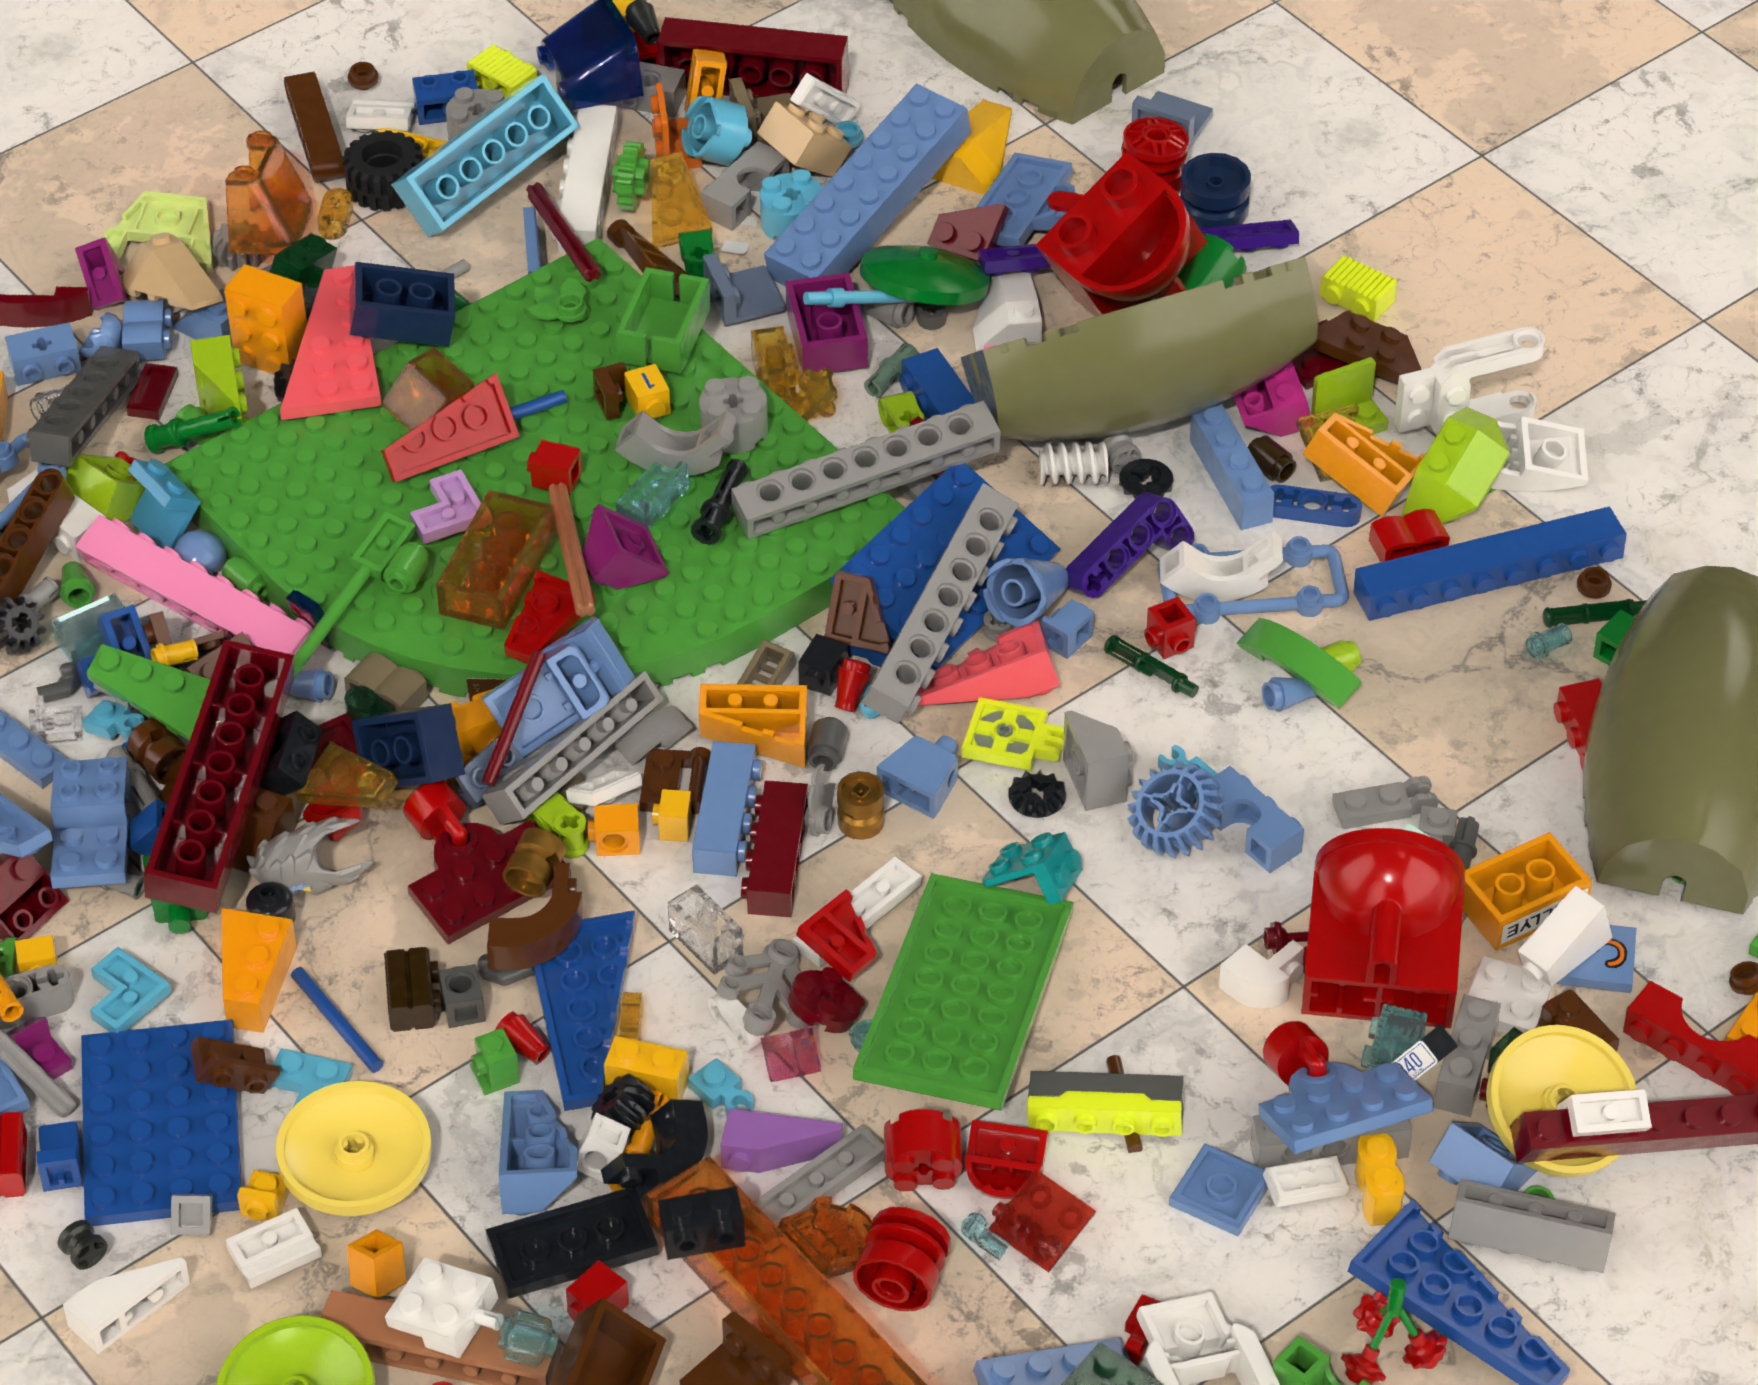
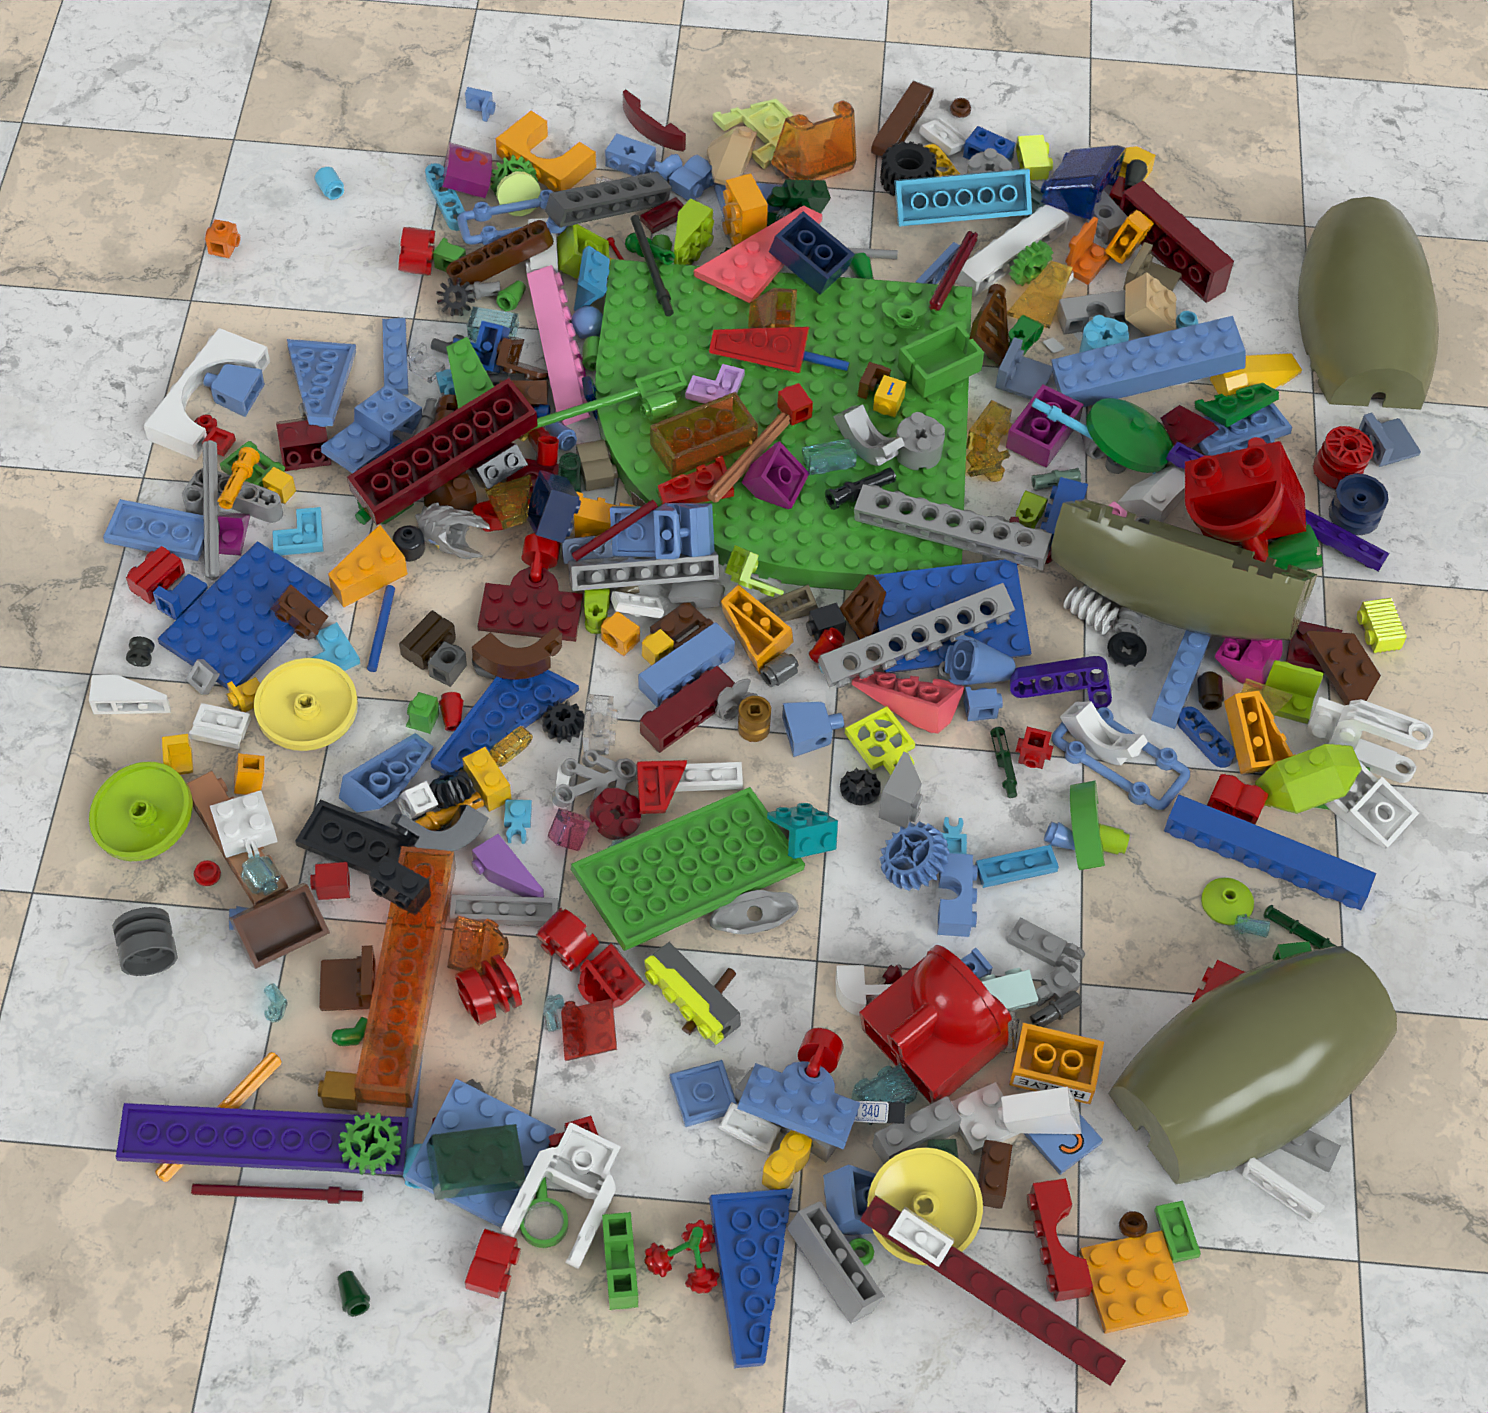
camera: 40 degrees right, 10 degrees up
magenta slope [75,237,128,310] -> none
yellow pin [150,638,198,666] -> none
clear yellow beam [317,188,353,240] -> none
pearl gold wheel [502,828,566,897] -> none
medium azure brick [681,96,752,166] -> none
white tile [790,73,861,125] -> none
reddish brown plate [1577,567,1612,599] -> none
none -> yellow panel [162,734,193,775]
none -> red piece [528,427,559,466]
none -> black gear [542,699,585,744]
none -> pearl dark grey bar [630,215,674,316]
none -> light grey piece [710,890,799,935]
none -> lime bracket [725,545,784,597]
none -> dark azure plate [975,845,1059,888]
none -> green wing [1195,383,1279,427]
none -> lime dish [1201,877,1254,925]

